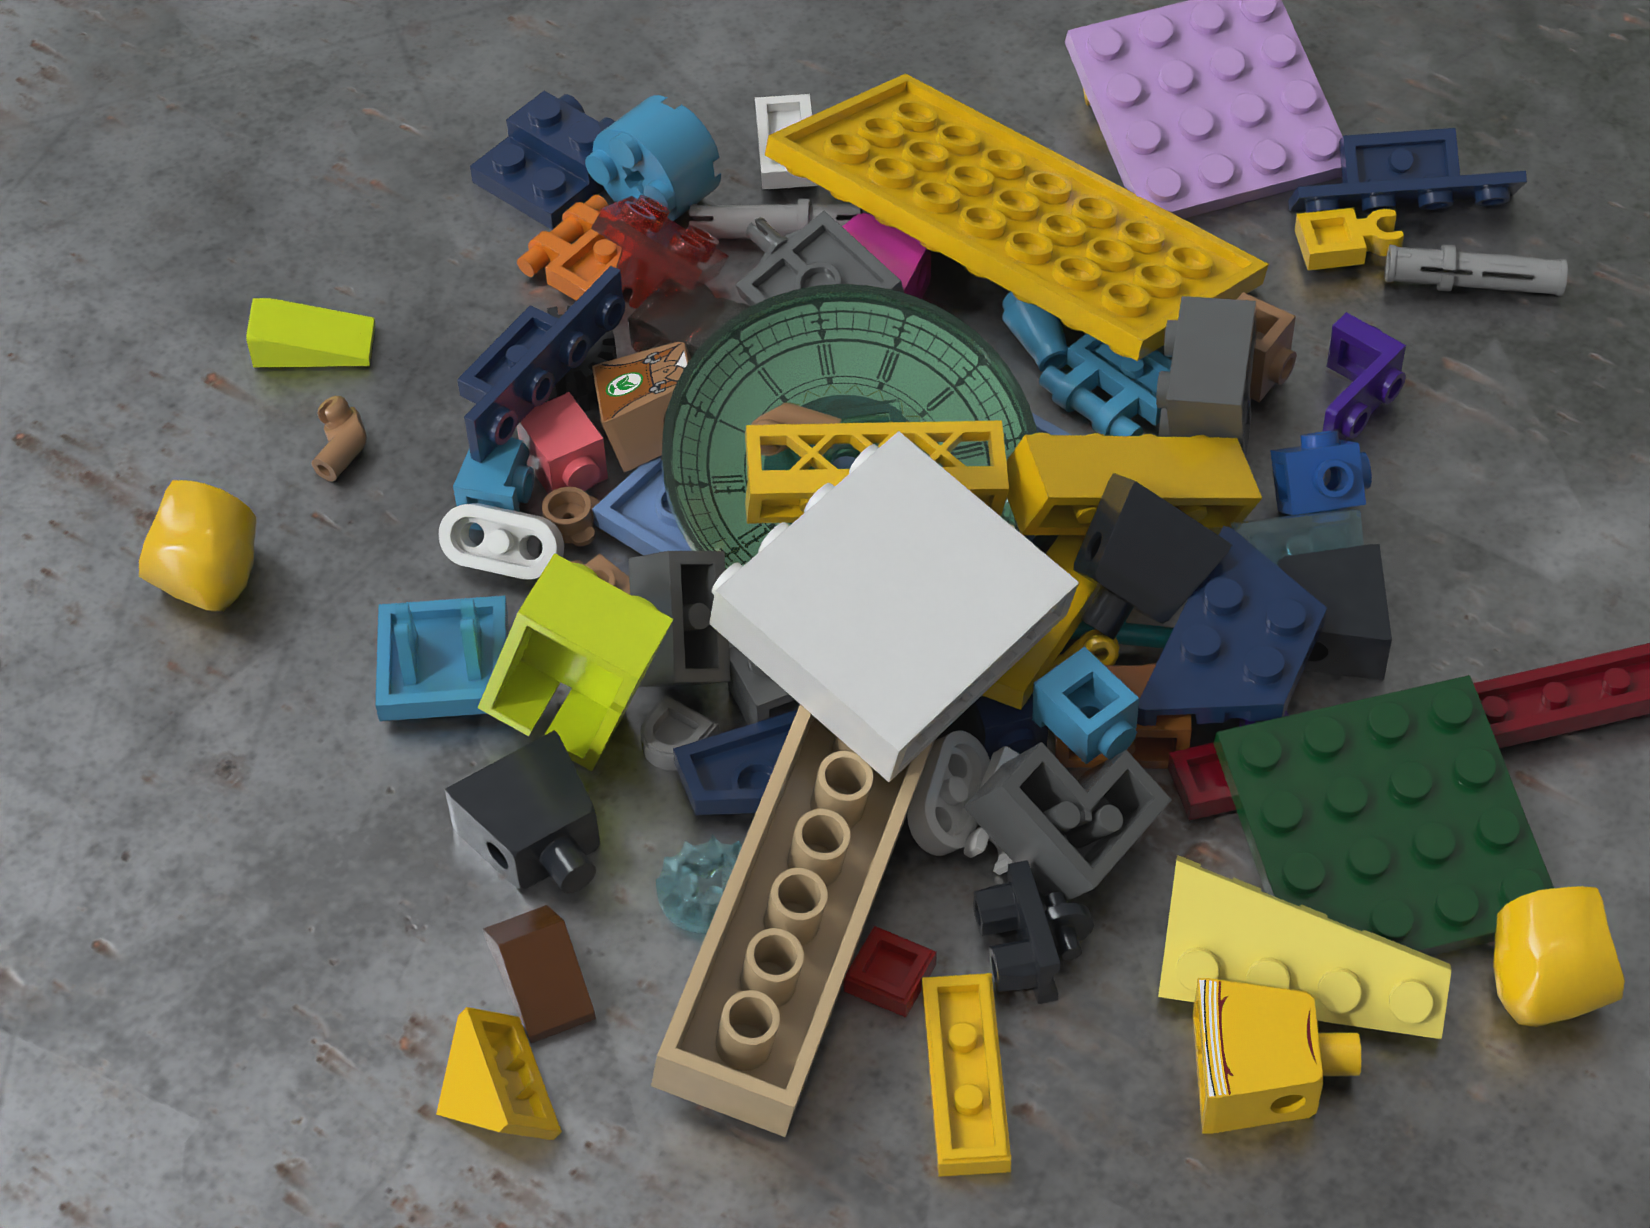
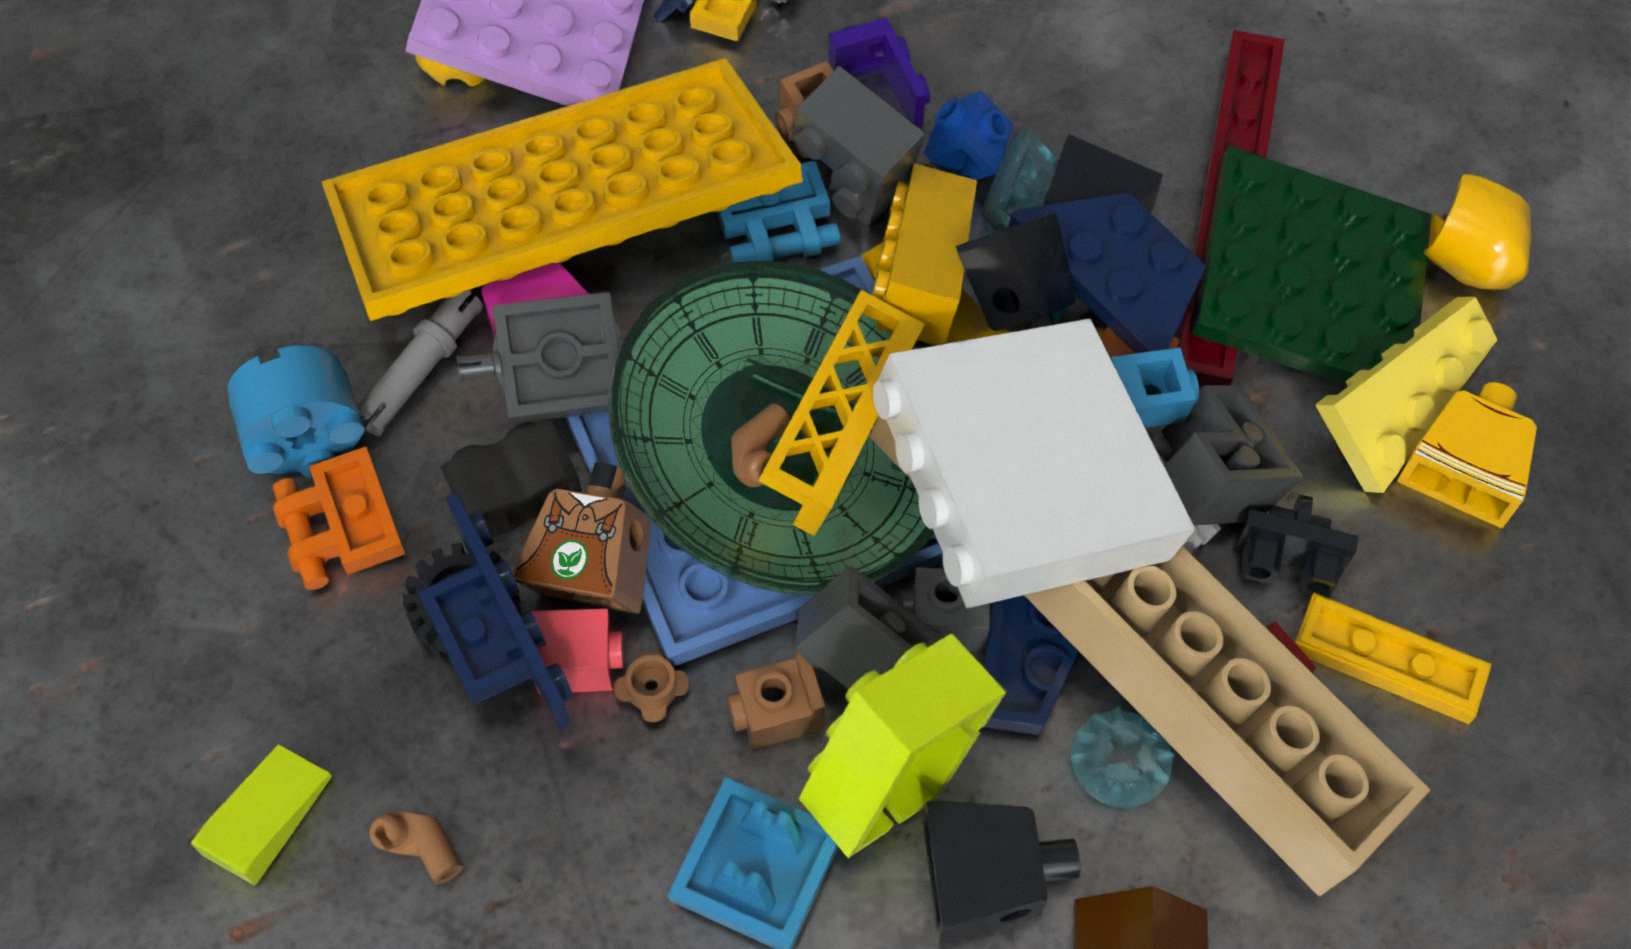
camera: 65 degrees left, 10 degrees up
white plate [439,503,564,579] -> none
dark azure brick [453,437,534,531] -> none
dark blue plate [470,90,615,230] -> none
clear red plate [591,195,729,309] -> none
white plate [755,94,818,190] -> none
dark azure cone [1002,292,1068,372] -> none

